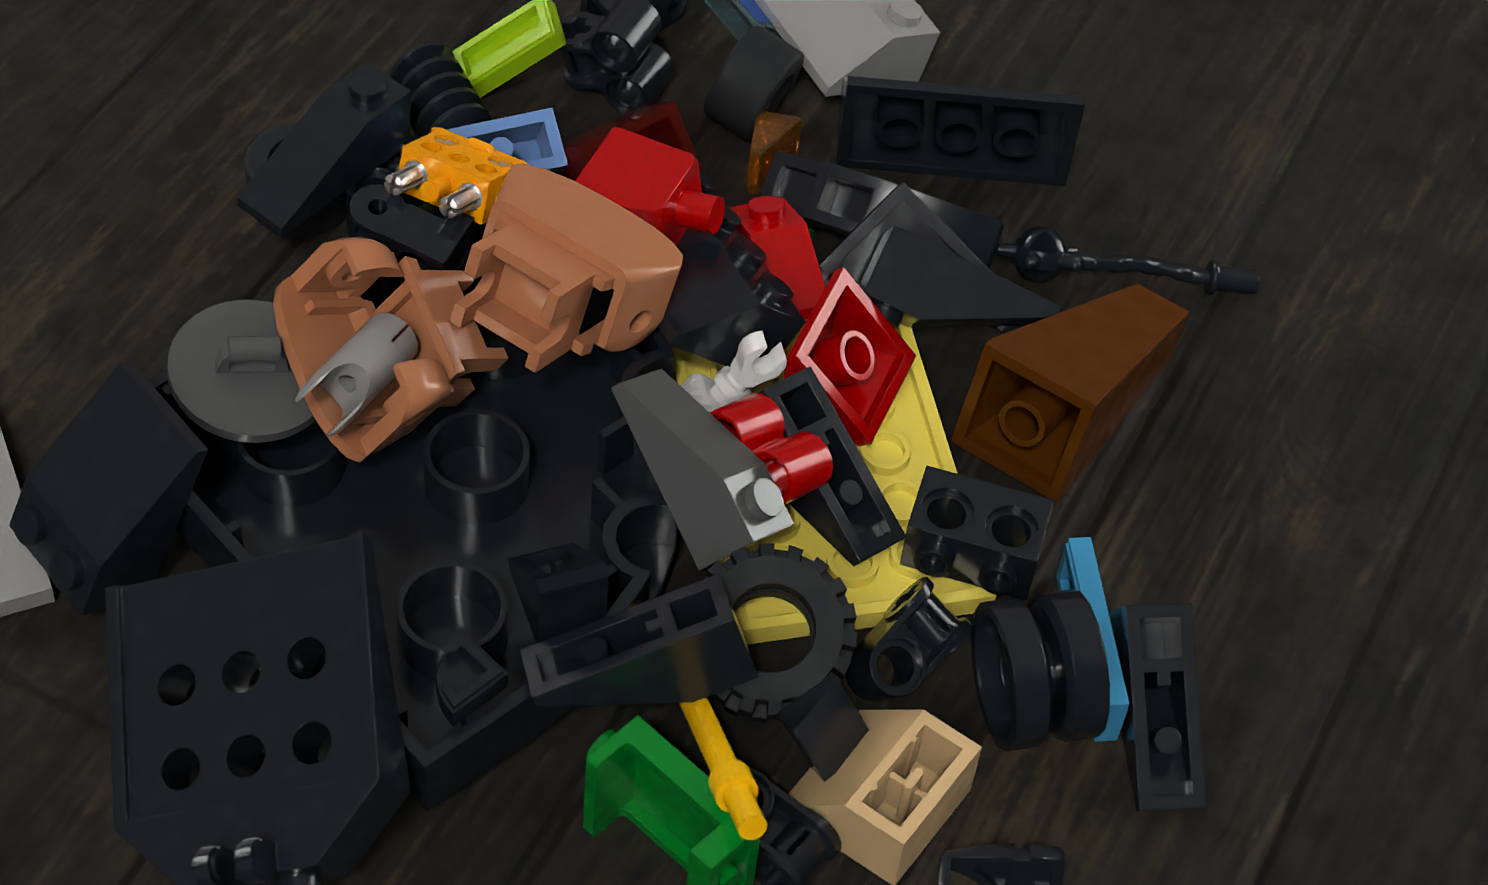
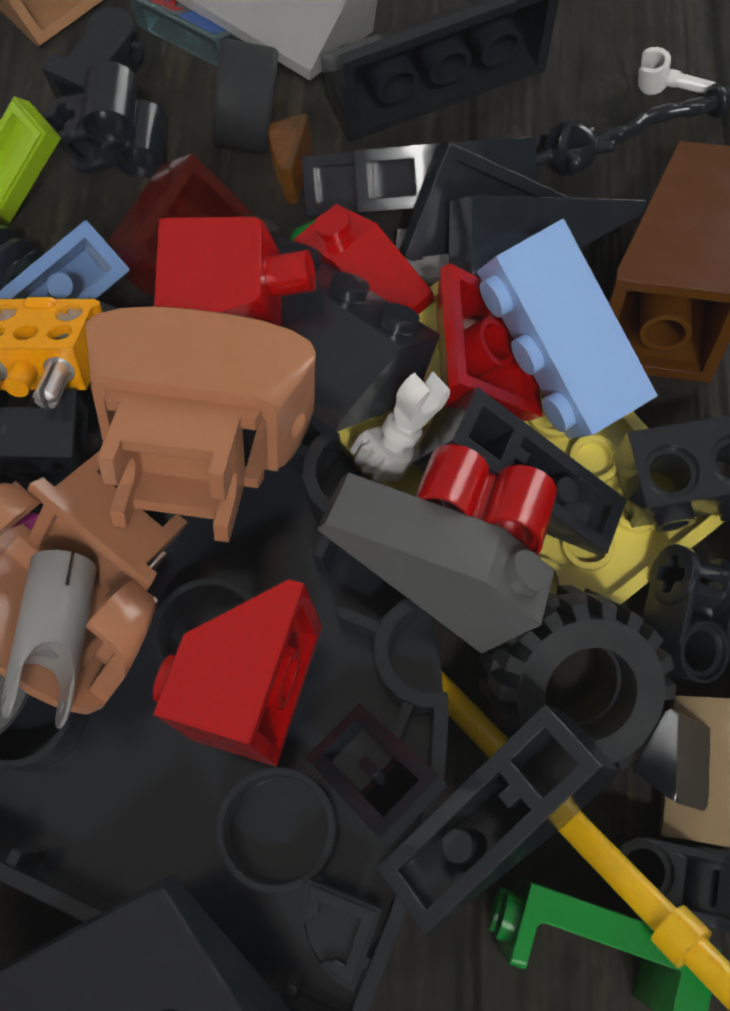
camera: 15 degrees left, 20 degrees up
none -> red slope [153,579,323,767]
none -> light blue brick [477,218,658,439]
none -> white hand [637,47,715,95]

